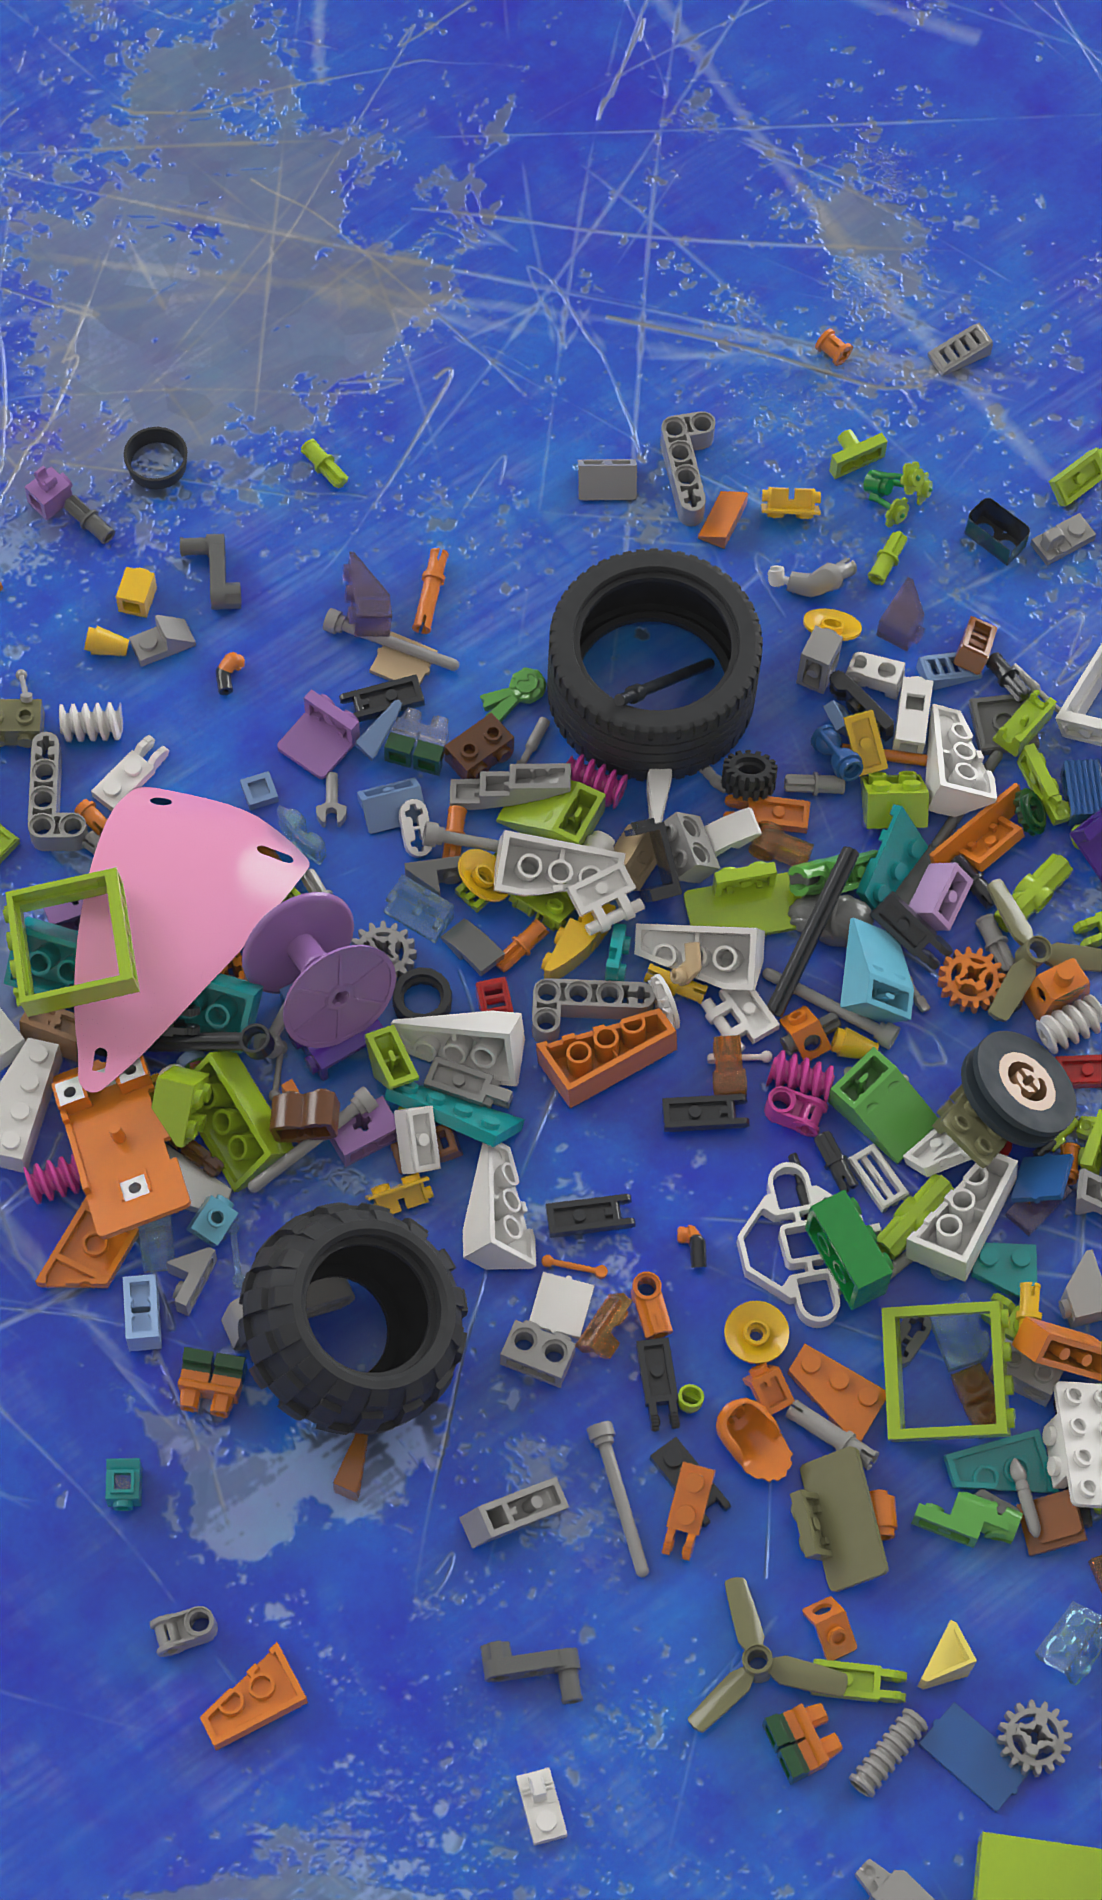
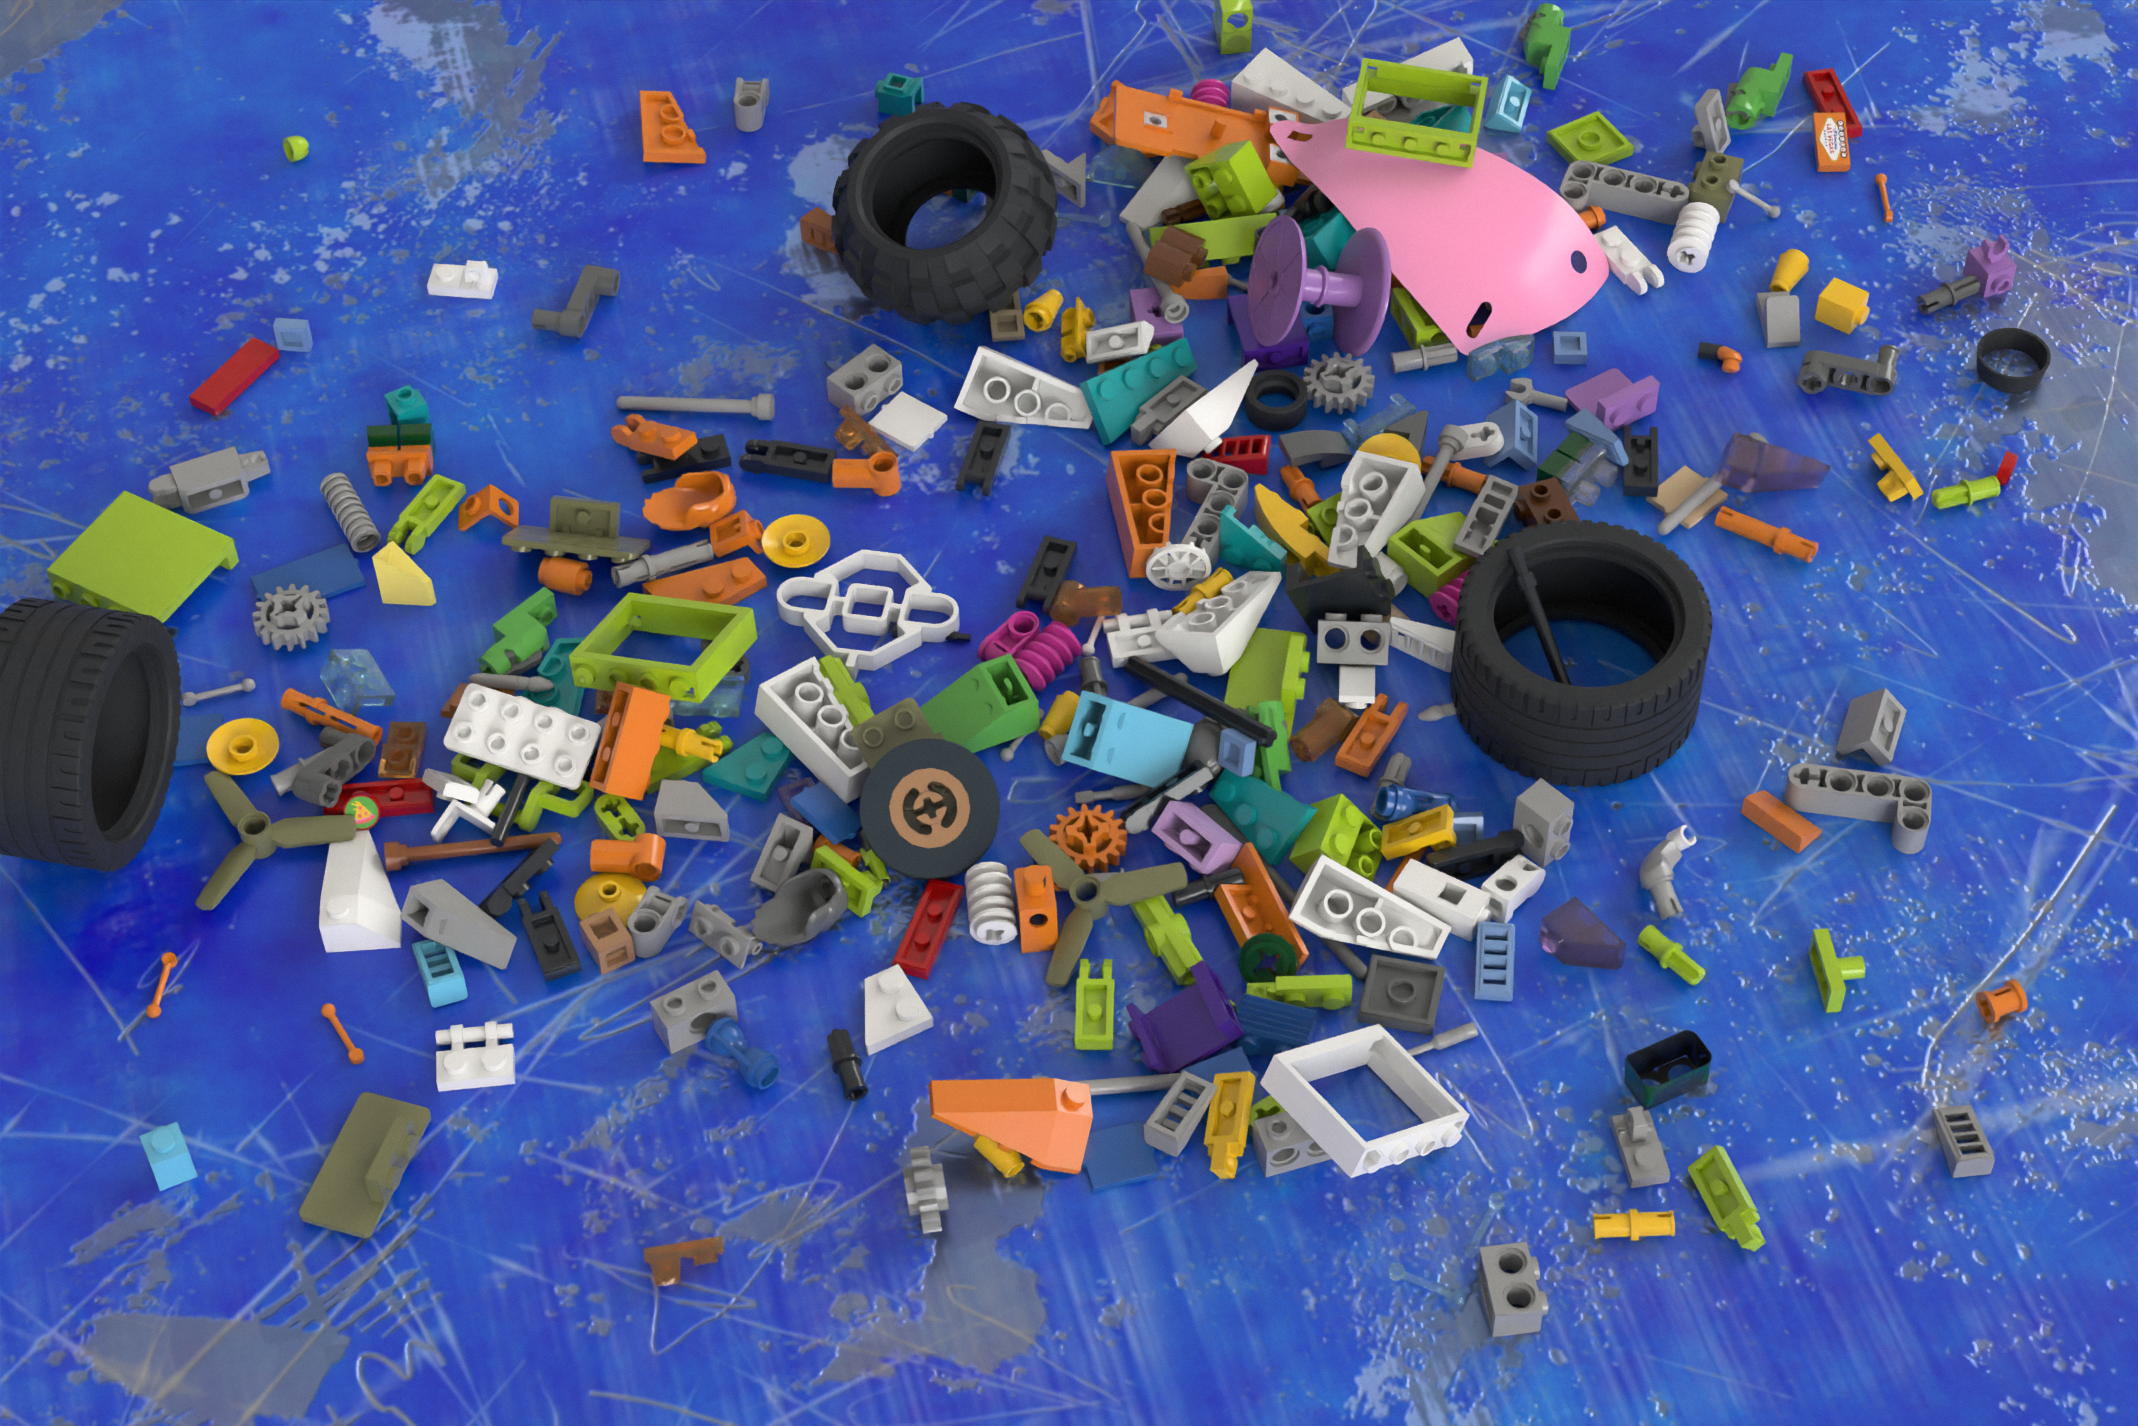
camera: 115 degrees right, 15 degrees down
light blue brick [123,1274,162,1351] -> none
medium azure brick [186,1194,238,1247] -> none
lime slope [365,1024,419,1090] -> none
light grey slope [459,1477,569,1548] -> none
orange hinge [541,1255,608,1279] -> none
white plate [566,861,645,936] -> none
tan arm [670,942,702,986] -> none
black arm [677,1225,707,1268] -> none
lime hinge [677,1384,704,1414] -> none
olive piece [688,1577,848,1733] -> none
black tyre [721,750,778,801] -> none
yellow hinge [761,487,821,519] -> none
orange bracket [779,1006,832,1061] -> none
yellow dish [803,608,862,641] -> none
green brick [805,1190,894,1310] -> none
black axle [814,1131,859,1192] -> none
white tile [847,1143,909,1213] -> none
plant [863,461,933,528] -> none
dark orange slope [954,616,998,675] -> none
black axle [985,652,1031,702] -> none
lime hinge [992,690,1057,757] -> none
none -> teal window [384,384,434,437]
none -> medium blue tile [1217,728,1257,777]
none -> yellow hinge [1868,433,1924,502]
none -> red tile [1996,450,2018,486]

